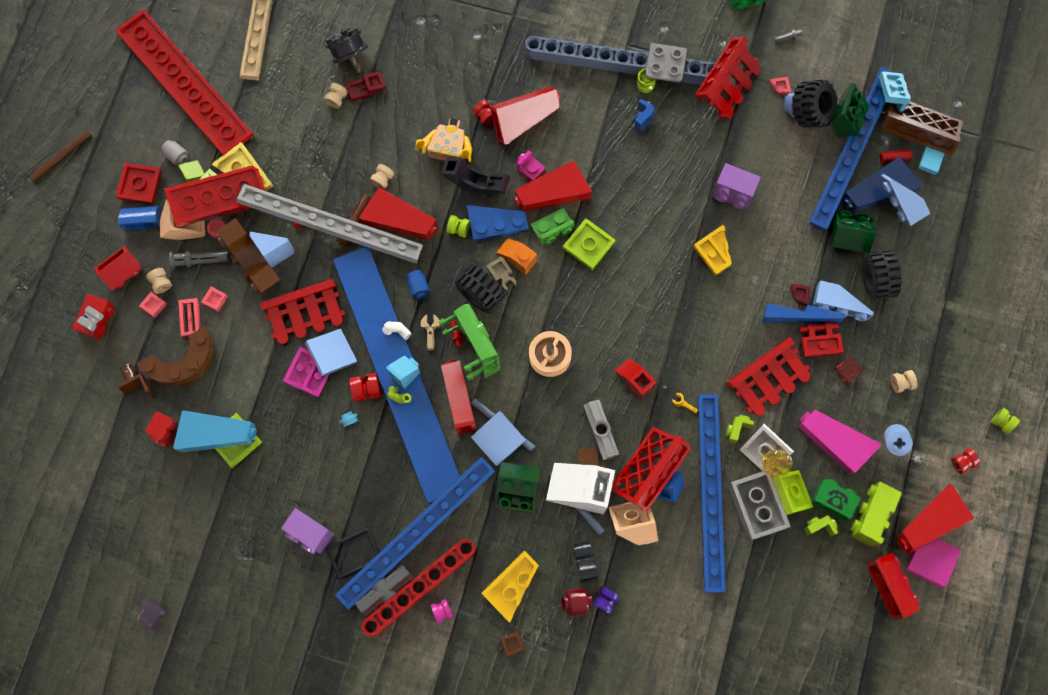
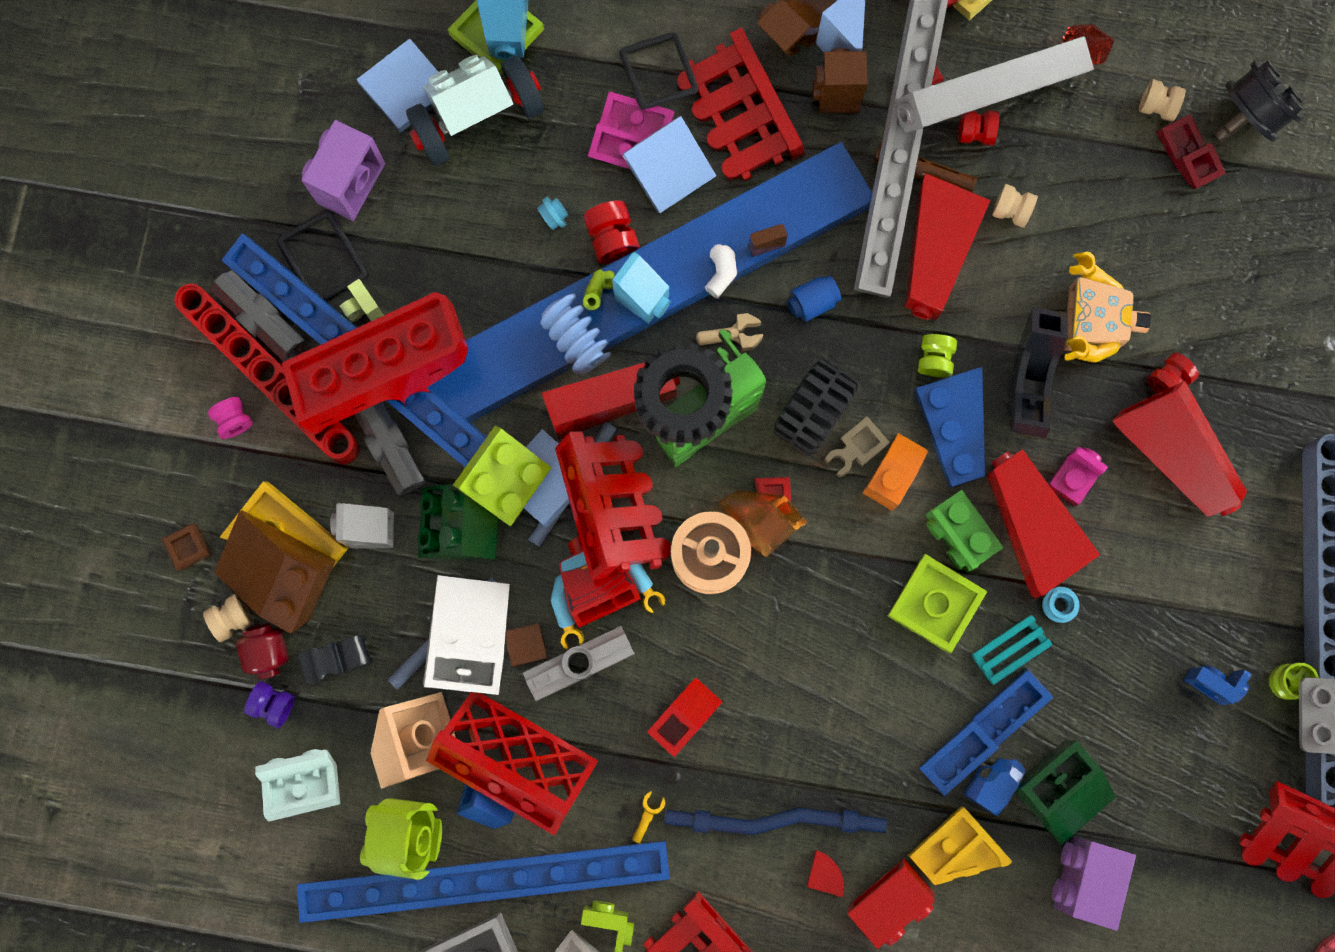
camera: 80 degrees right, 5 degrees up
none -> tan wheel [203,594,254,642]
none -> reddish brown slope [214,510,336,634]
none -> light aqua bracket [255,749,341,822]
none -> red piece [282,292,468,434]
none -> light grey slope [330,503,394,549]
none -> yellowish green tile [340,279,384,323]
none -> dark grey piece [355,401,426,497]
none -> light blue tile [357,39,438,133]
none -> lime brick [360,798,442,880]
none -> brick [406,55,544,166]
none -> lime plate [453,426,552,526]
none -> light blue piece [541,294,611,375]
none -> torso [551,537,665,650]
none -> red fence [555,432,671,580]
none -> black piece [619,32,699,110]
none -> black tyre [634,342,733,447]
none -> dark blue bar [664,807,887,835]
none -> clear orange slope [719,490,807,558]
none -> reddish brown tile [748,224,788,257]
none -> red tile [754,477,792,514]
none -> red tile [806,850,844,897]
none -> reddish brown brick [812,48,868,113]
none -> red brick [847,858,935,949]
none -> brick [895,36,1094,133]
none -> blue slope [919,667,1053,796]
none -> red wheel [958,110,999,146]
none -> blue rock [963,758,1025,816]
none -> teal tile [971,615,1053,685]
none -> dark green slope [1015,740,1116,845]
none -> medium azure plate [1042,587,1079,623]
none -> clear red slope [1062,24,1115,65]

